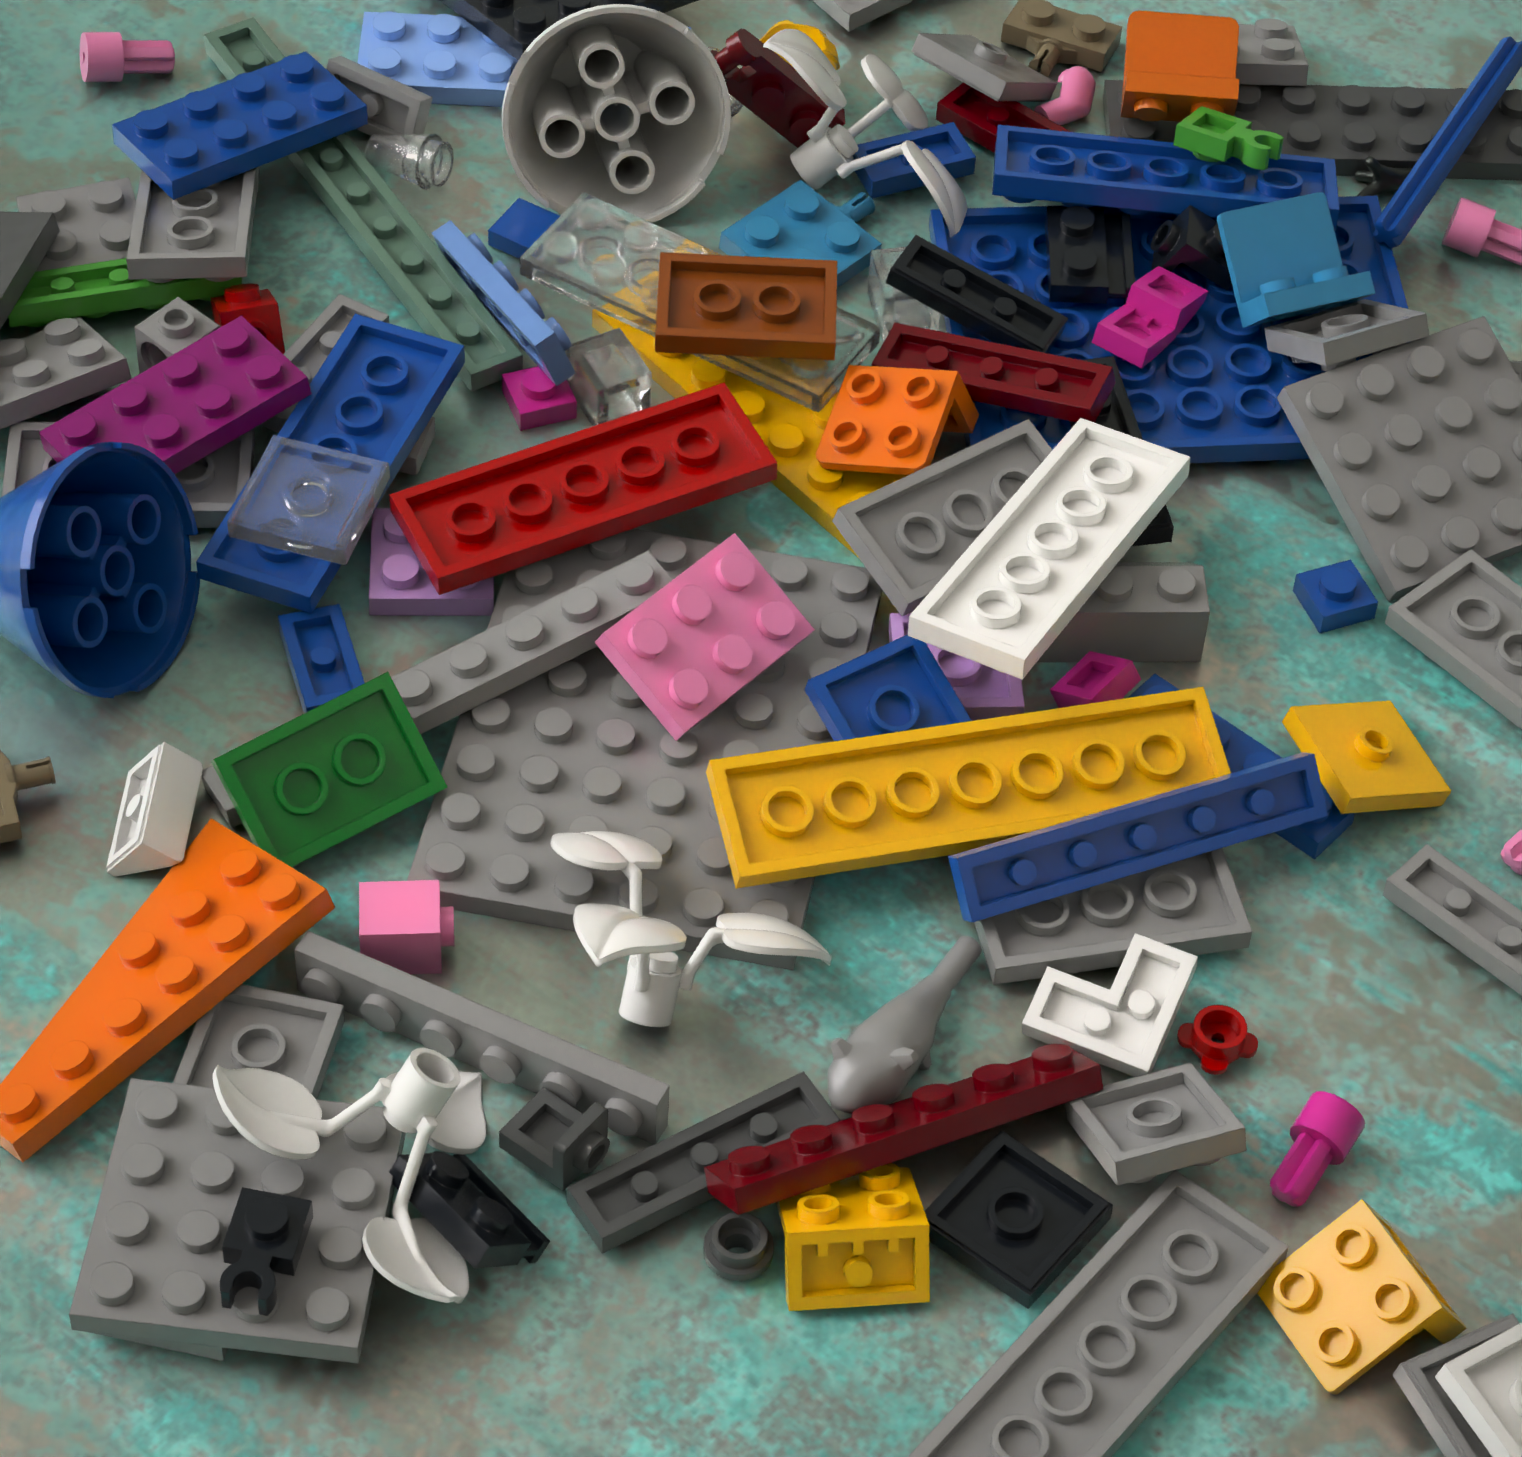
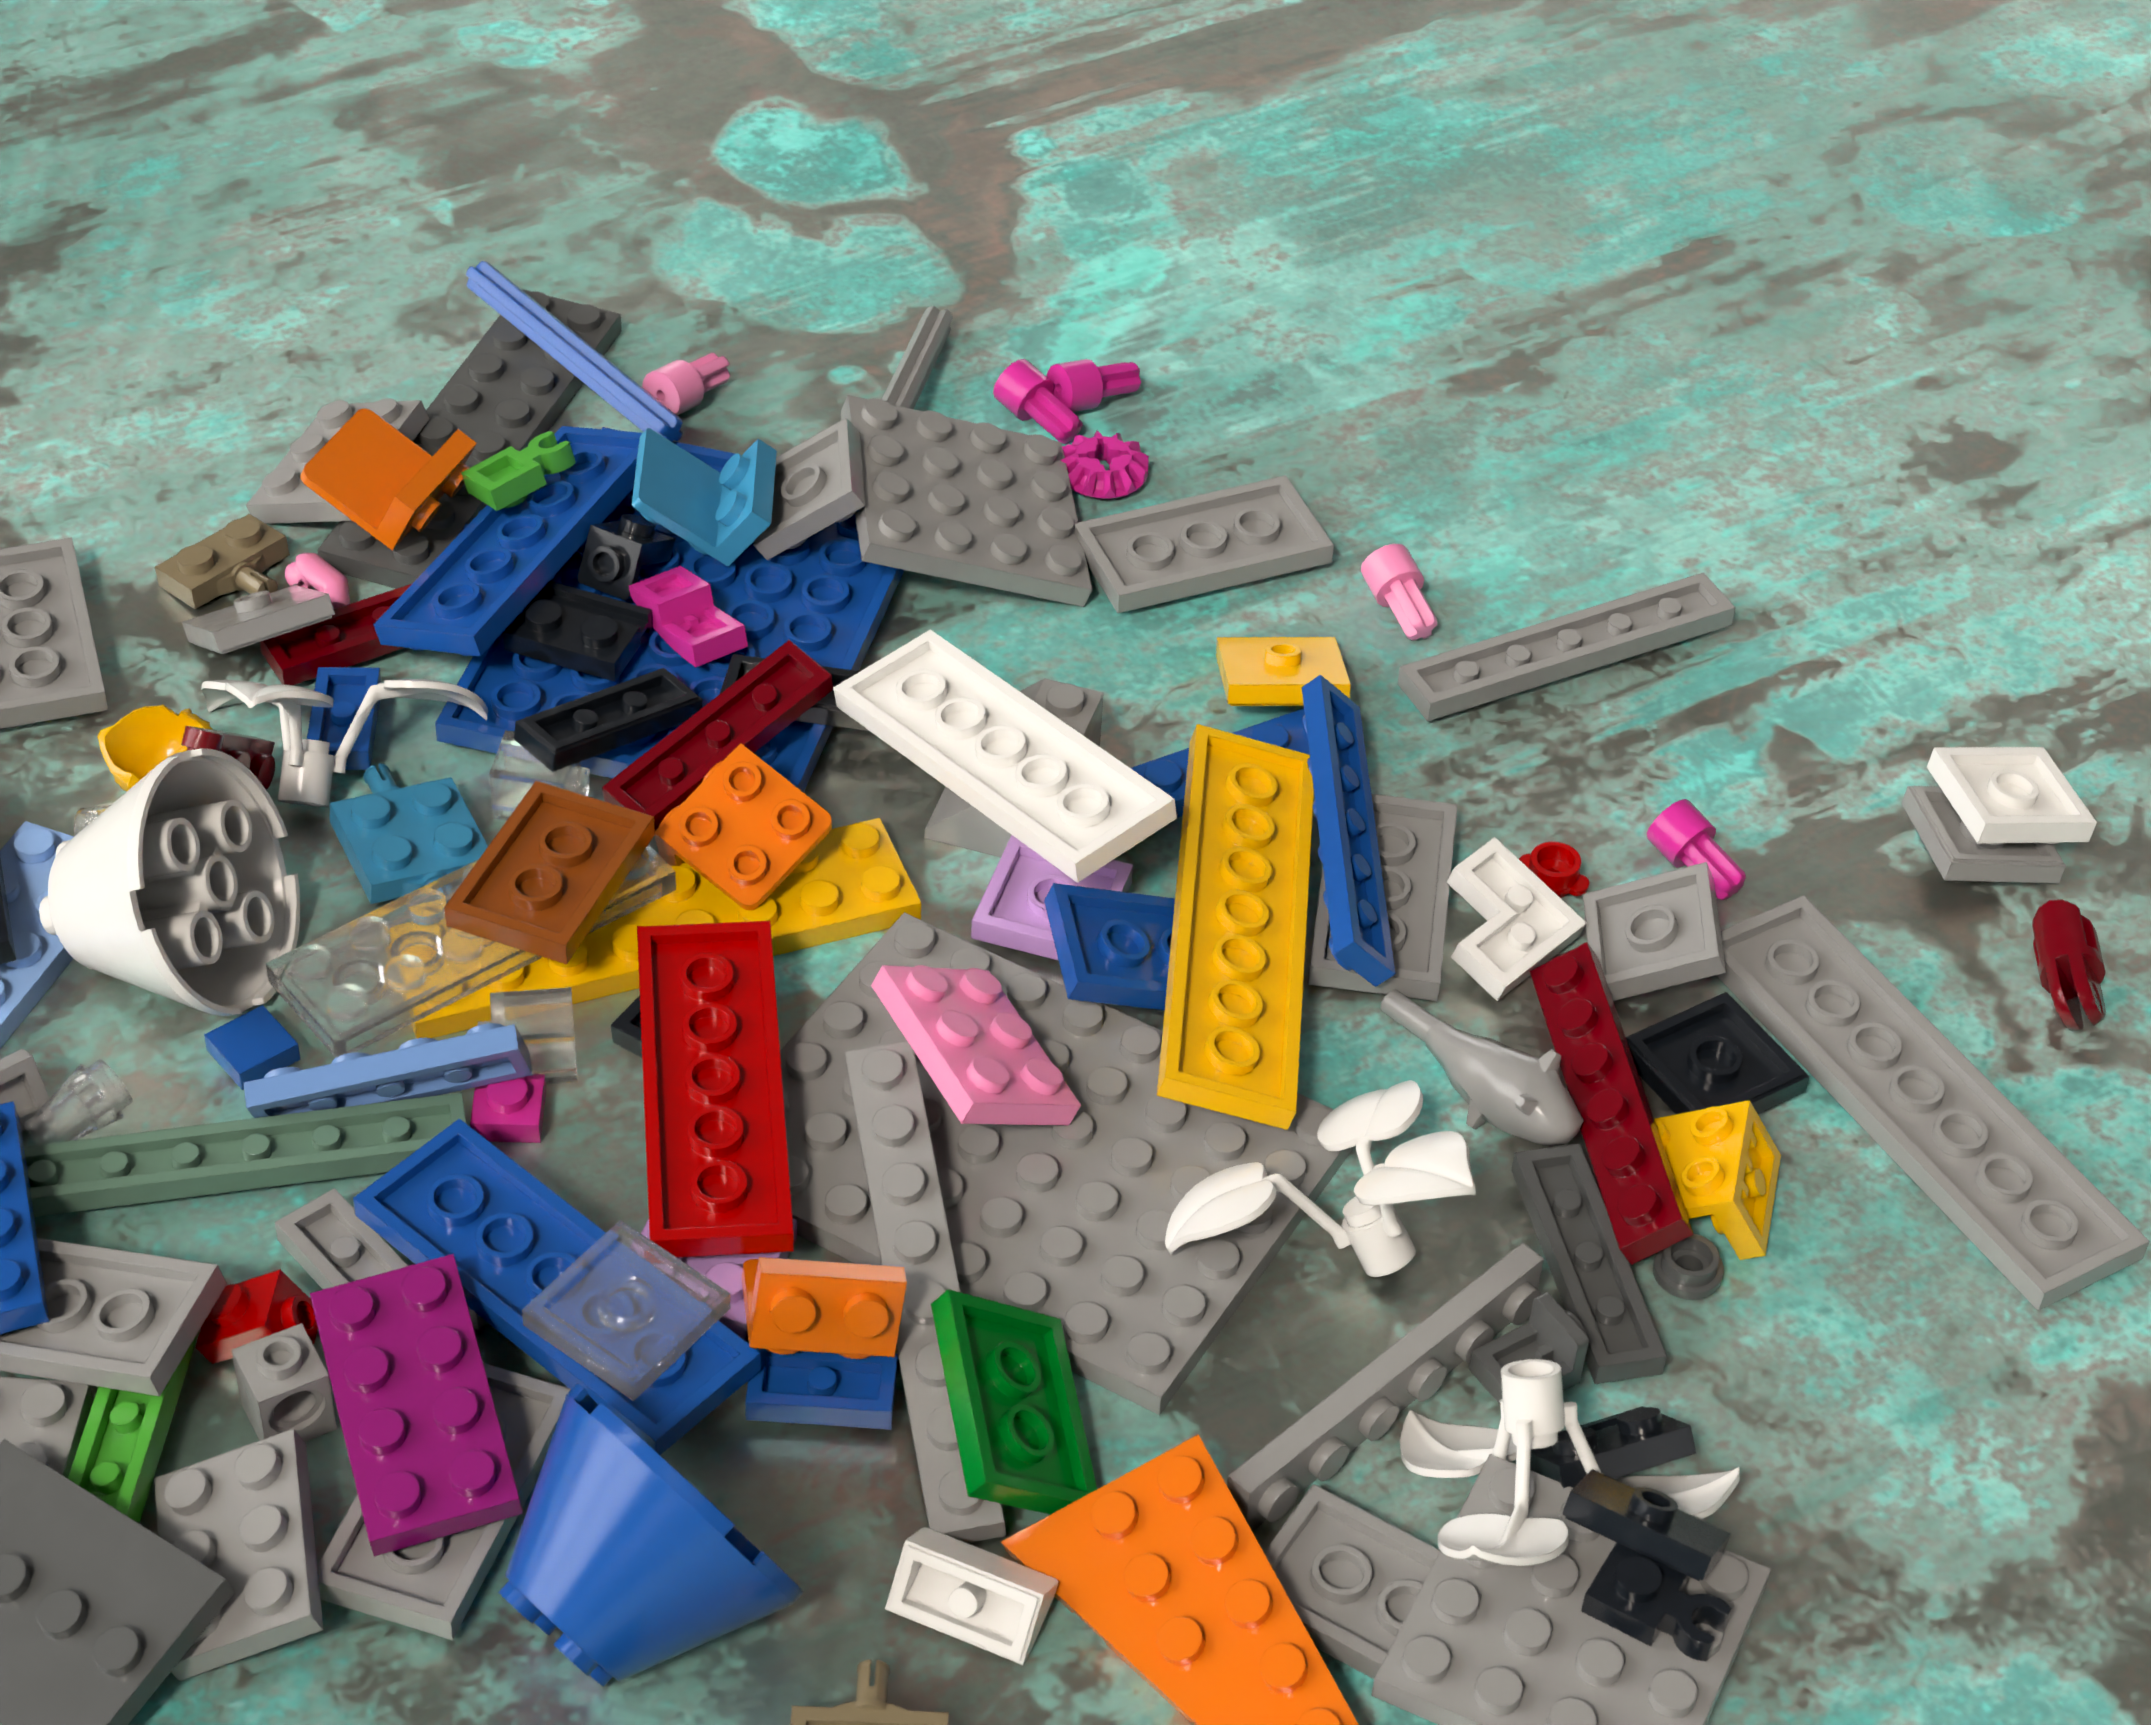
camera: 70 degrees left, 5 degrees down
bright pink brick [359,880,455,974] -> none
light grey plate [832,419,1052,616] -> none
yellow bracket [1257,1199,1467,1395] -> none
blue plate [1293,559,1378,633] -> none
pearl dark grey bar [1355,156,1412,196] -> none
none -> orange bracket [741,1257,907,1359]
none -> black plate [1562,1469,1731,1581]

